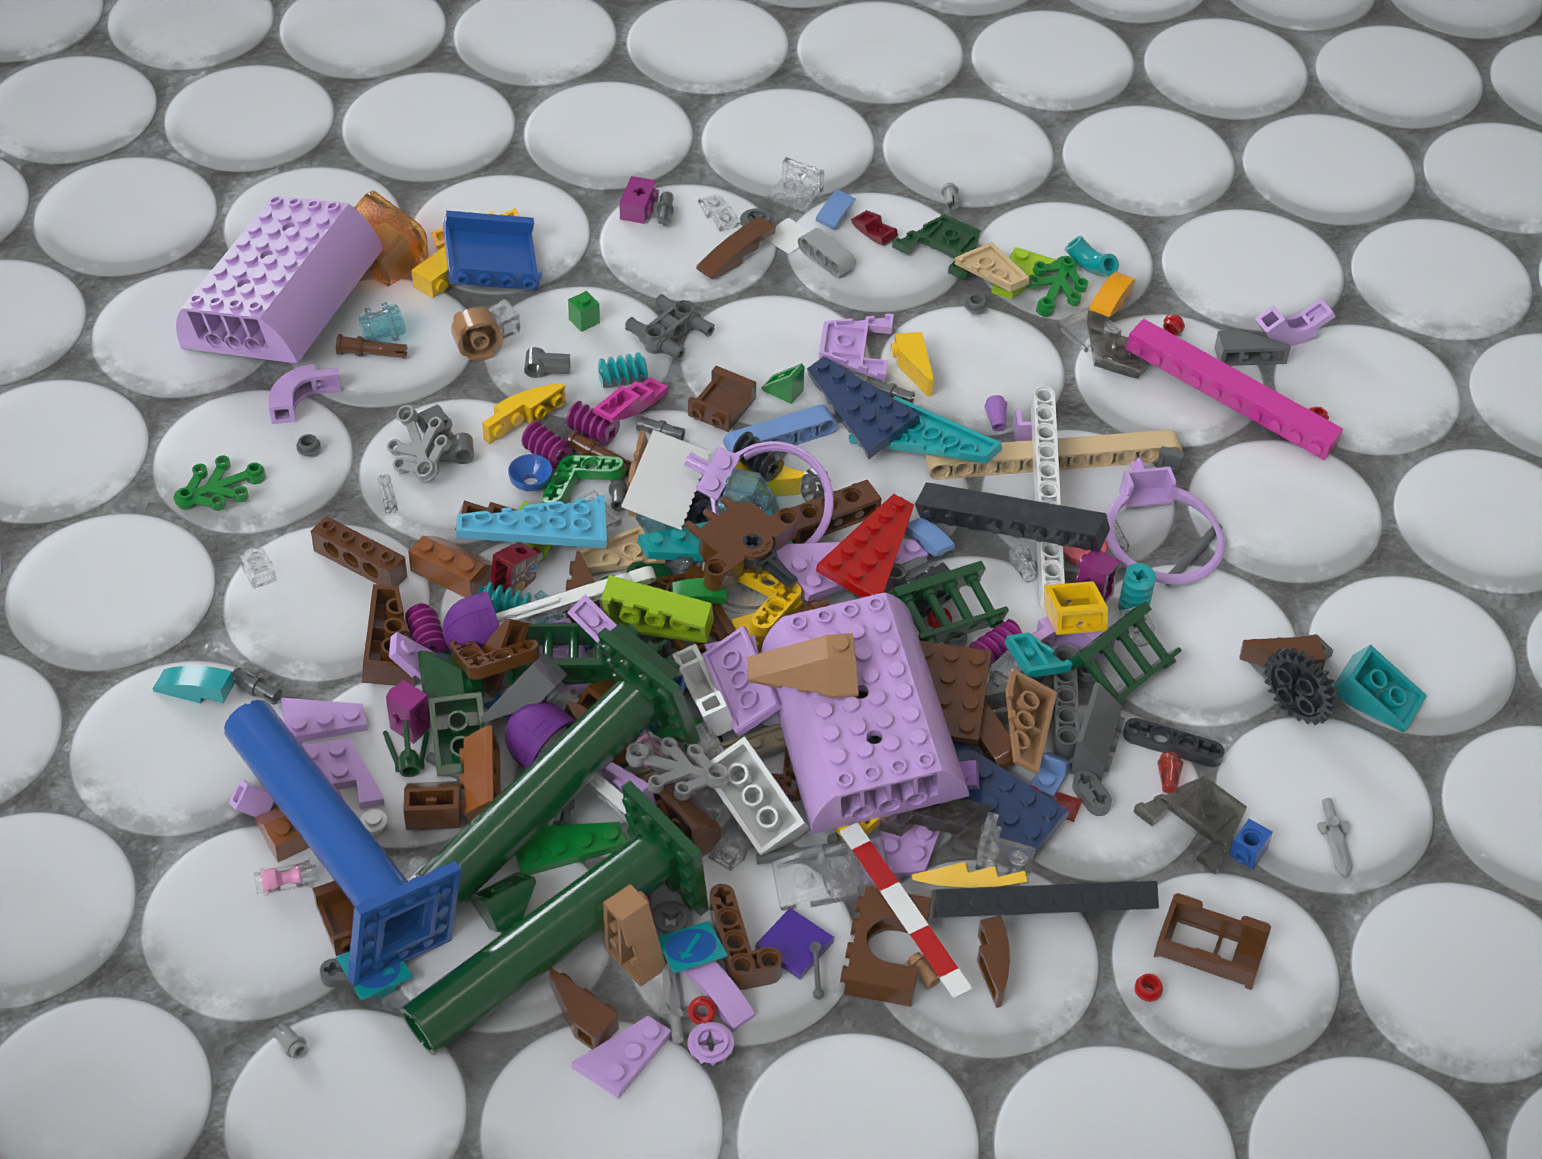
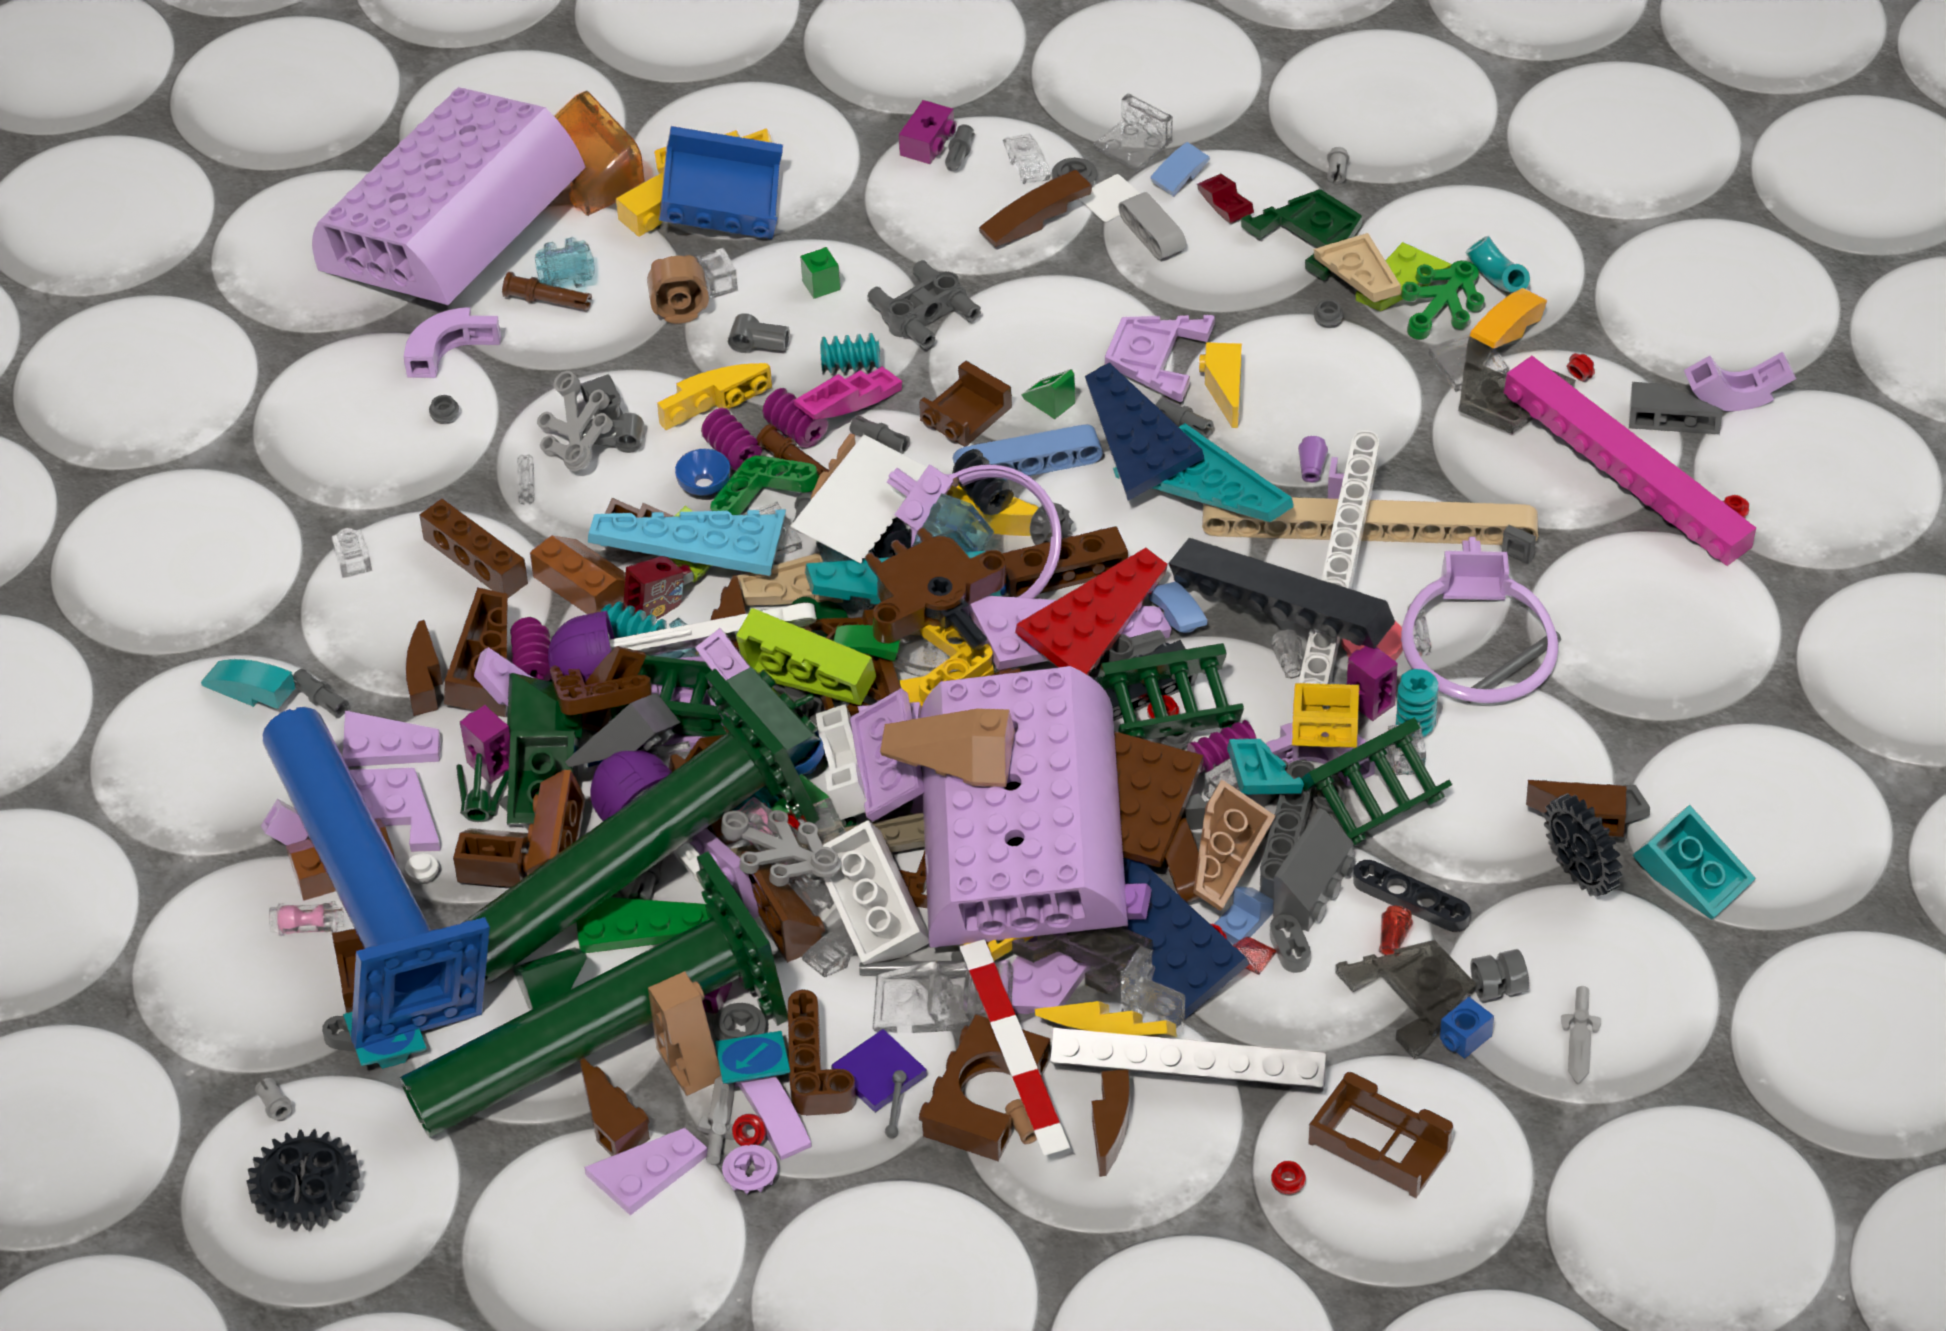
camera: 15 degrees right, 0 degrees up
green plant [174,455,266,511] -> none
none -> black gear [246,1129,361,1230]
none -> reddish brown slope [406,620,443,716]
none -> dark grey wheel [1470,949,1529,1001]

